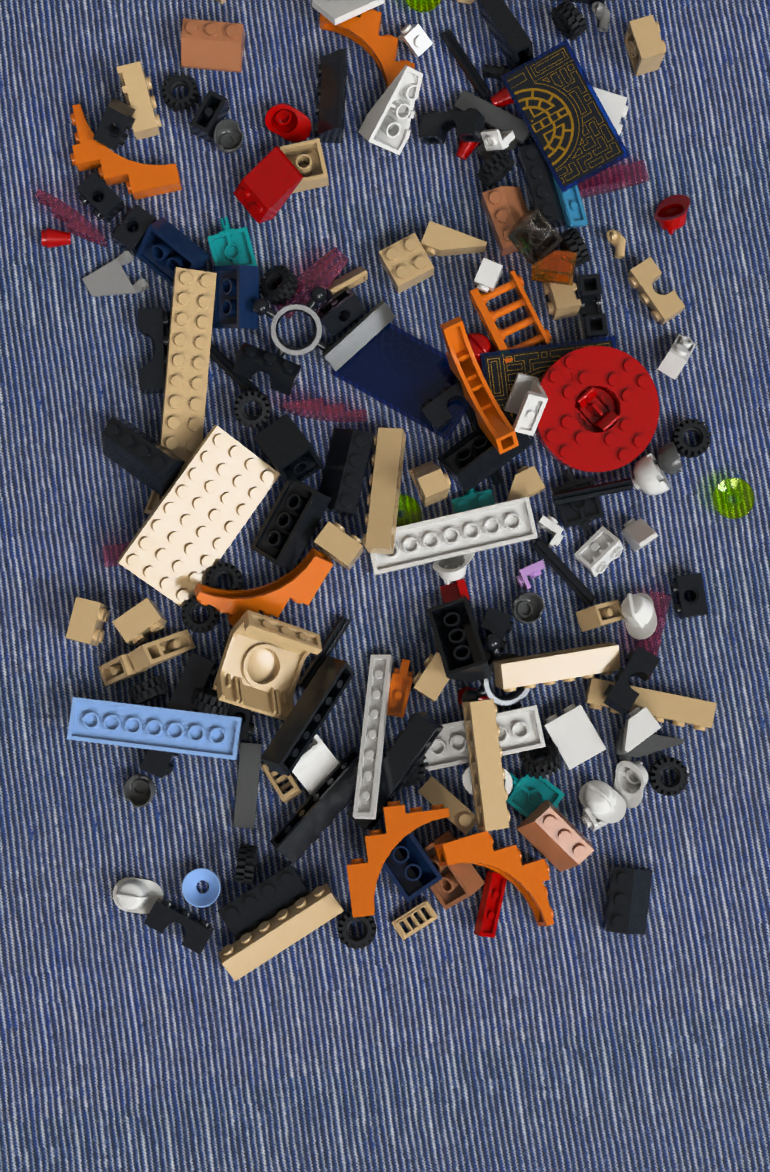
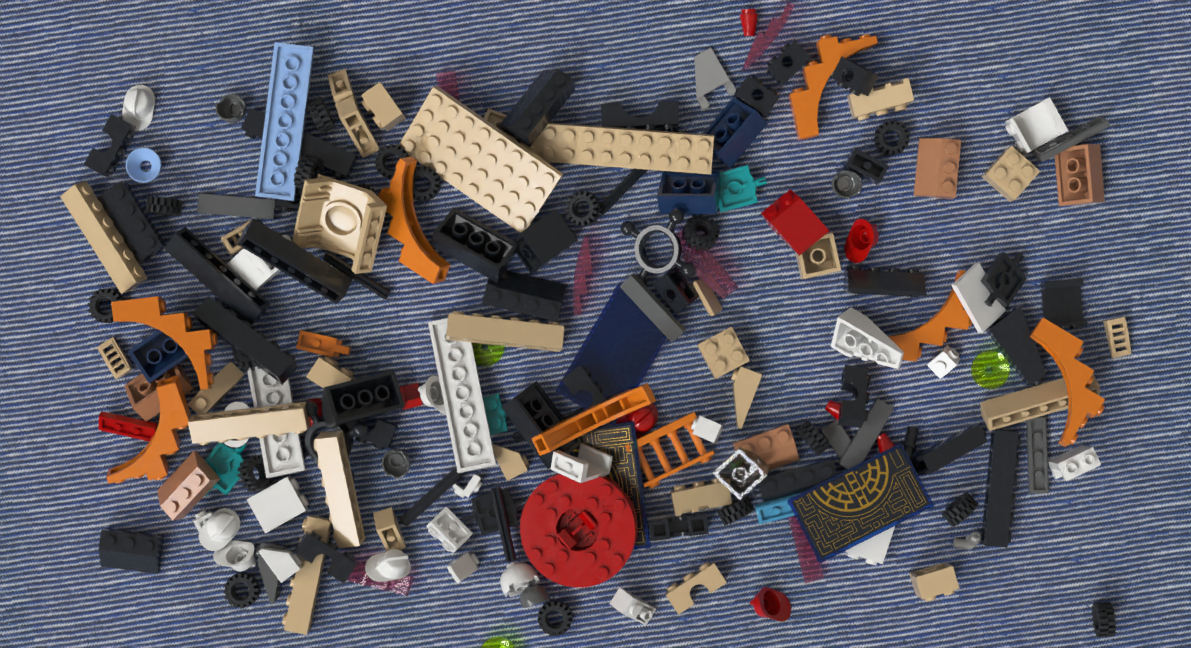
camera: 85 degrees right, 5 degrees up
tan brick [65,597,110,647] -> none
black arch [232,342,301,396] -> none
tan brick [314,521,364,571] -> none
white plate [353,655,393,819] -> none
tan wedge [408,461,451,508] -> none
black axle [442,30,491,100] -> none
white bracket [481,129,515,151] -> none
lavender bracket [516,560,545,590] -> none
clear orange slope [531,250,577,285] -> none
tan arm [606,229,626,259] -> none
black brick [671,573,708,619] -> none

